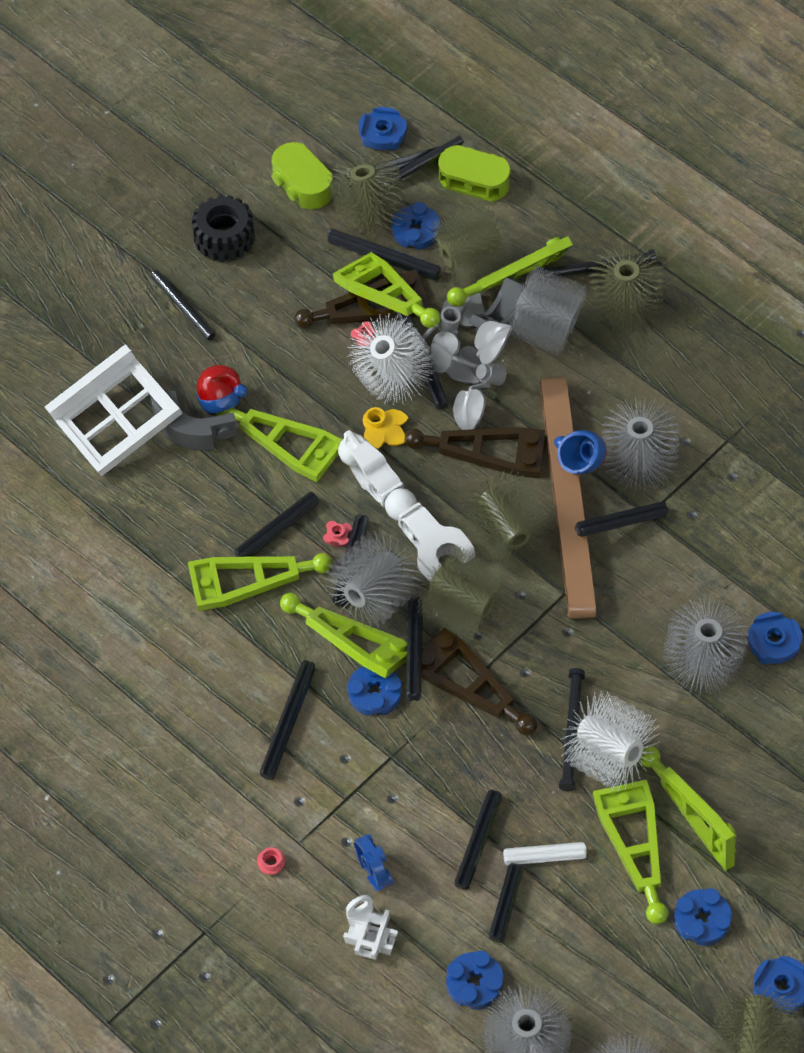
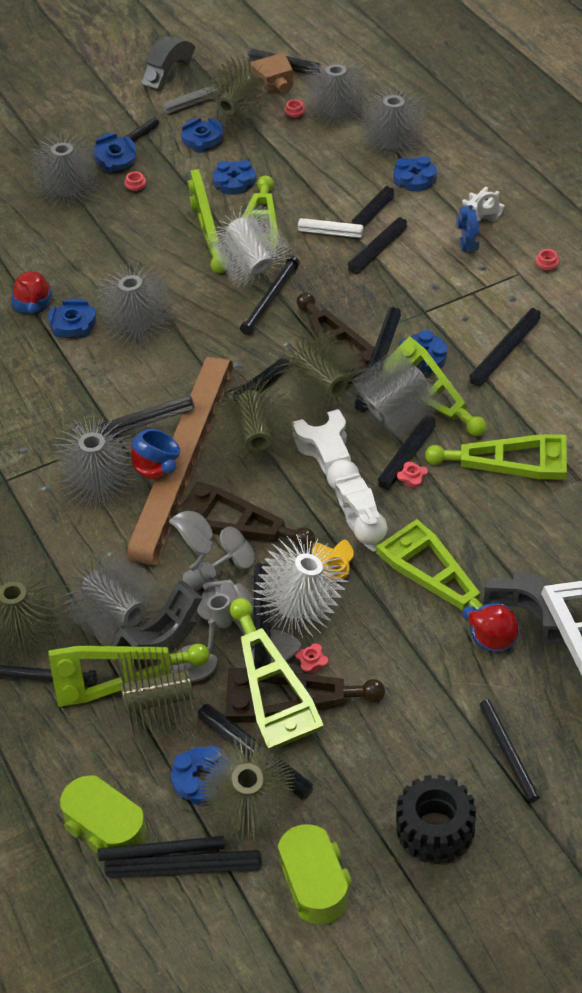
camera: 160 degrees left, 10 degrees down
black axle [234,491,319,557] -> none
blue plate [359,107,407,151] -> none
none -> black axle [233,357,290,403]

